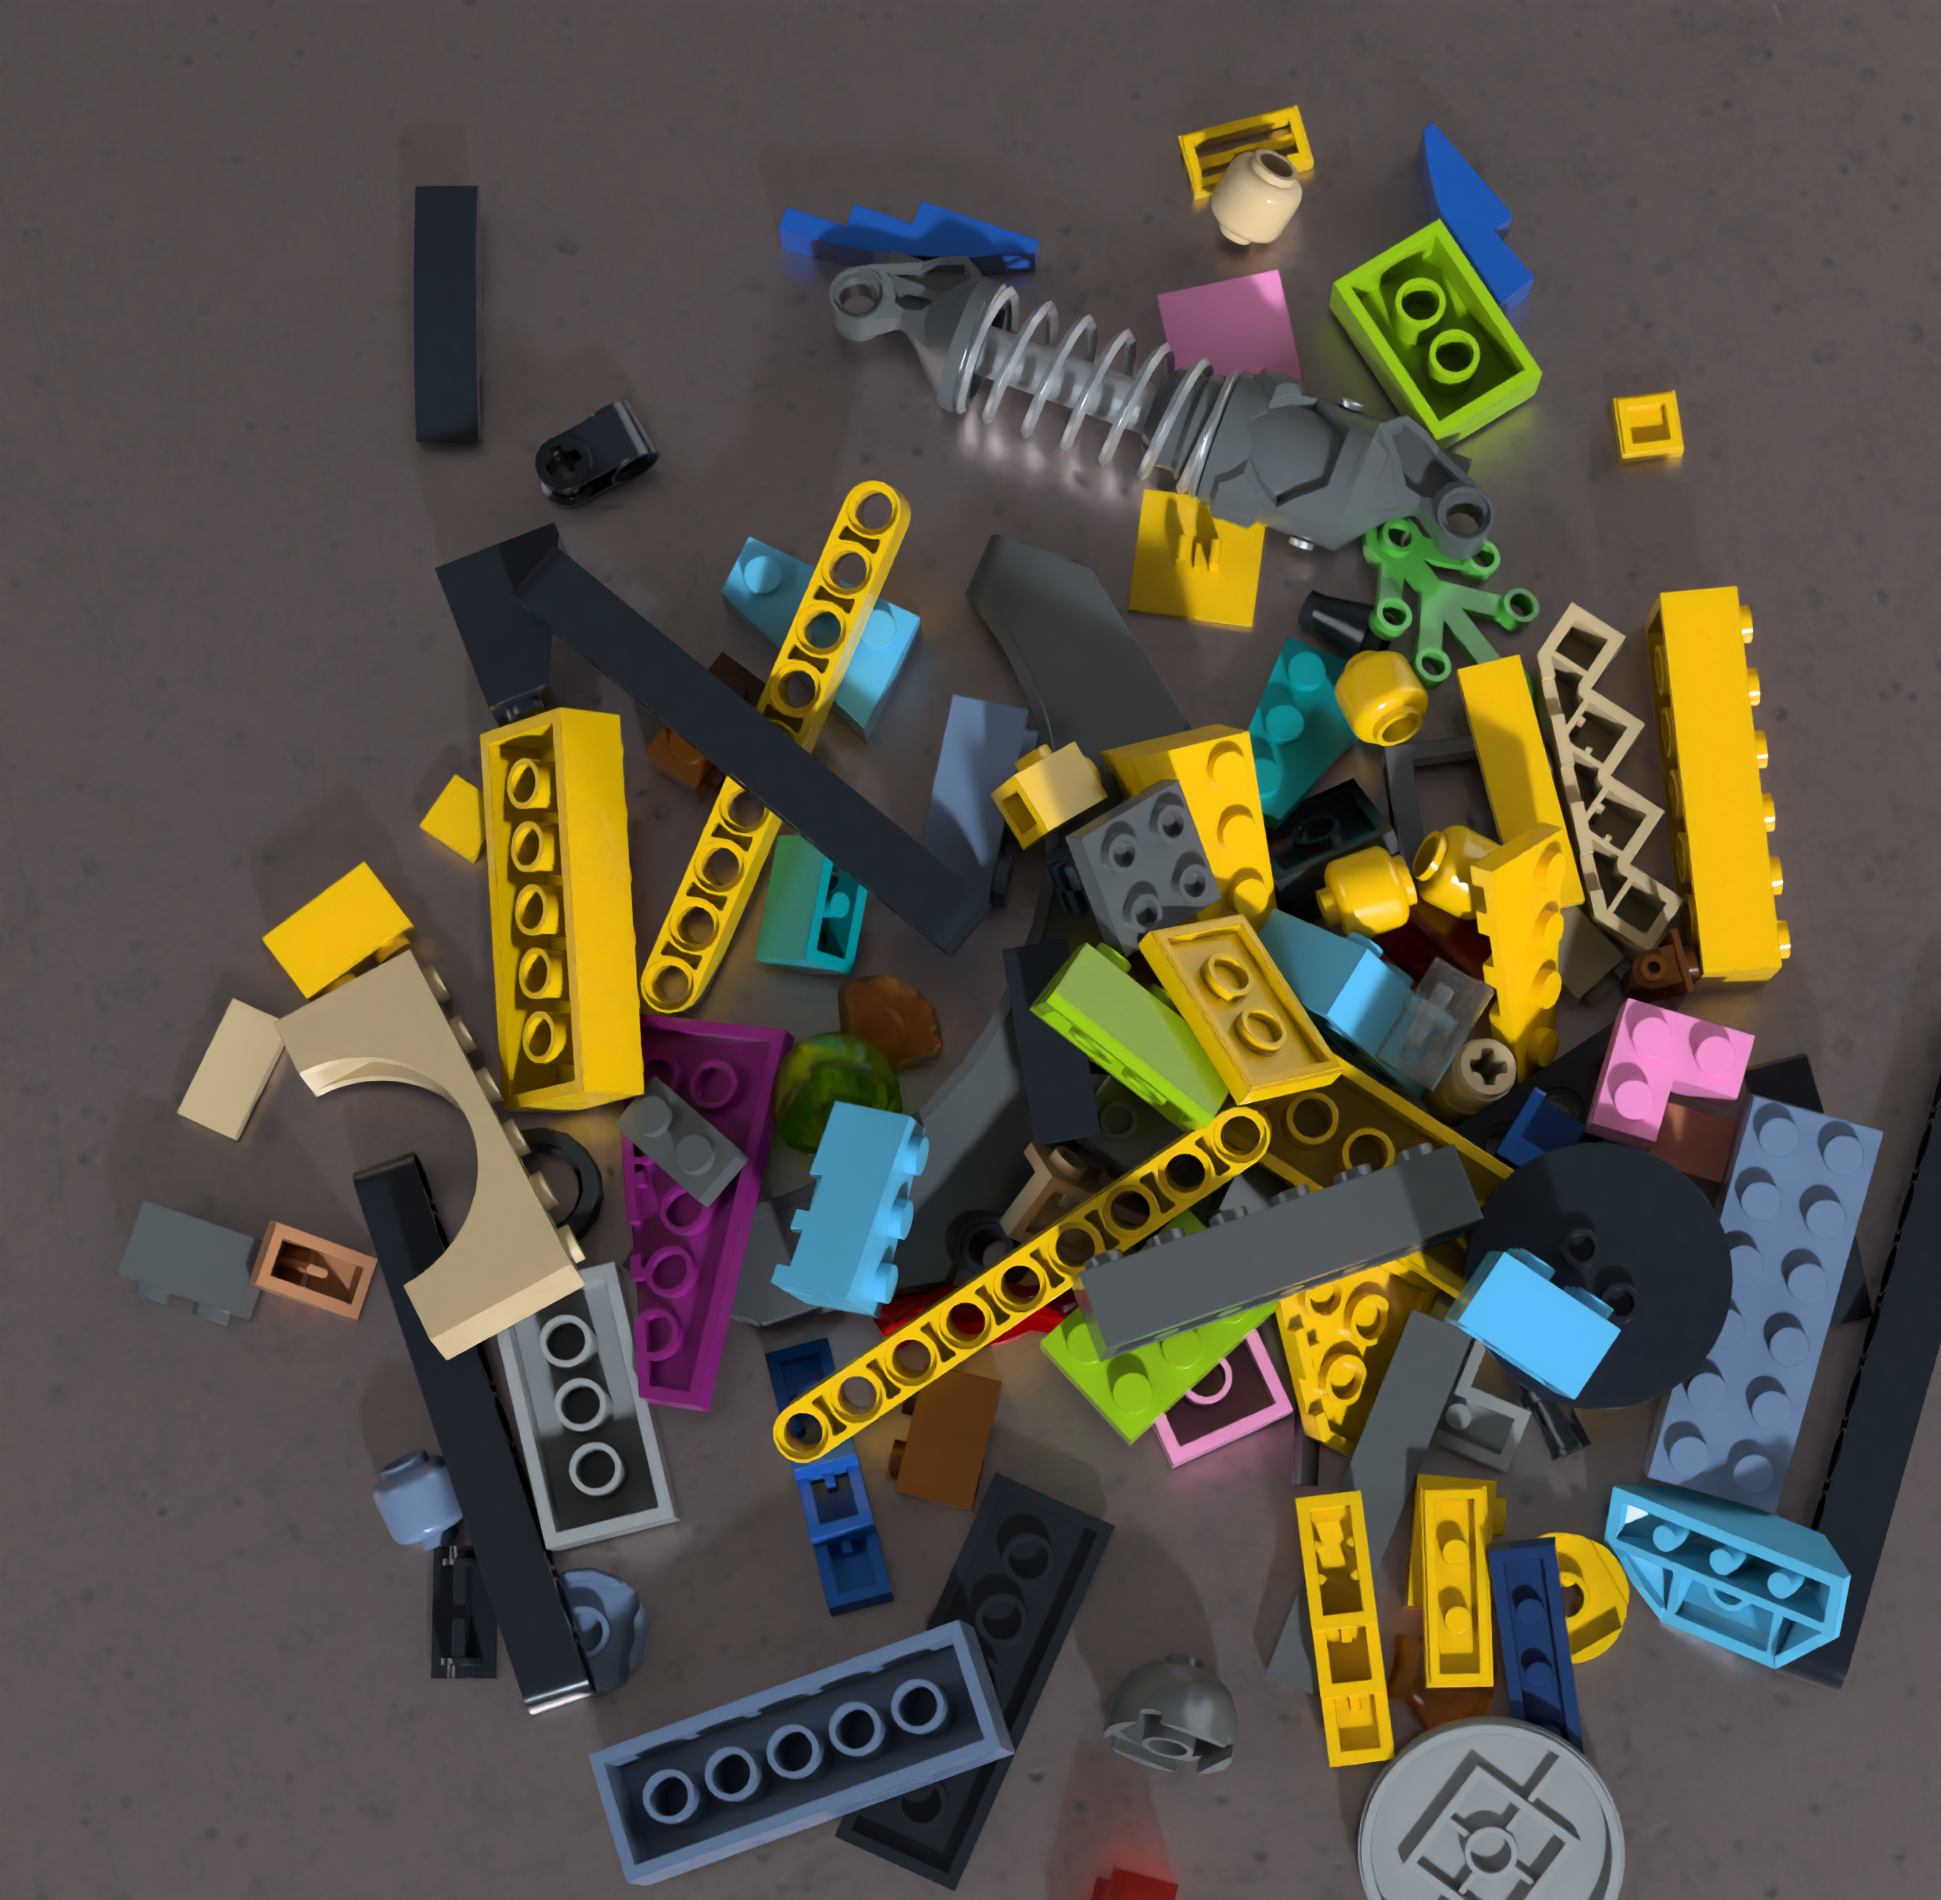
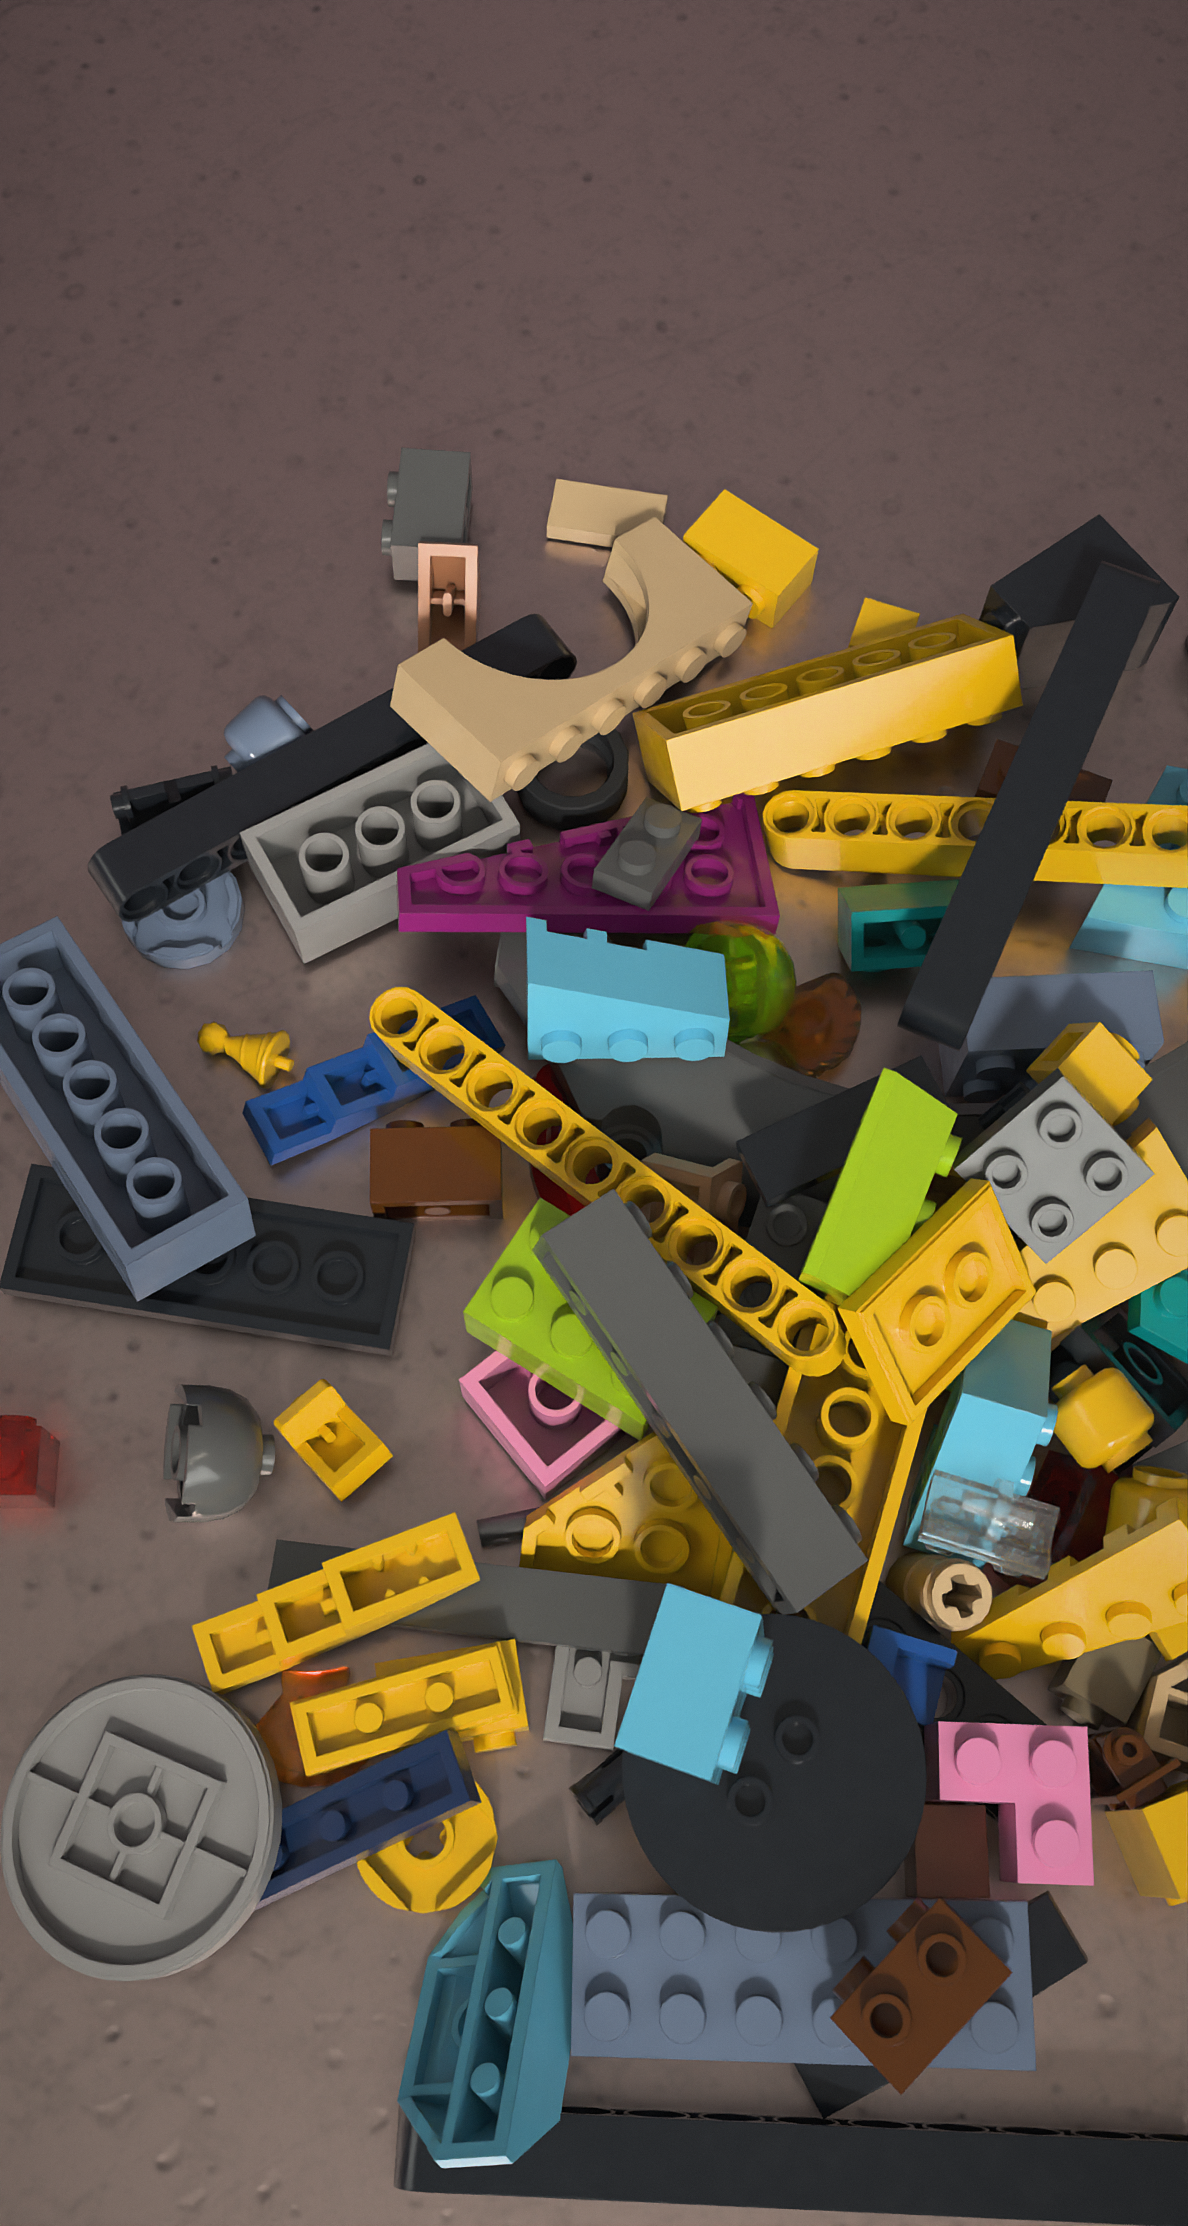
camera: 65 degrees right, 10 degrees down
none -> yellow piece [197,1021,294,1090]
none -> yellow bracket [274,1379,393,1502]
none -> reddish brown brick [830,1897,1013,2095]

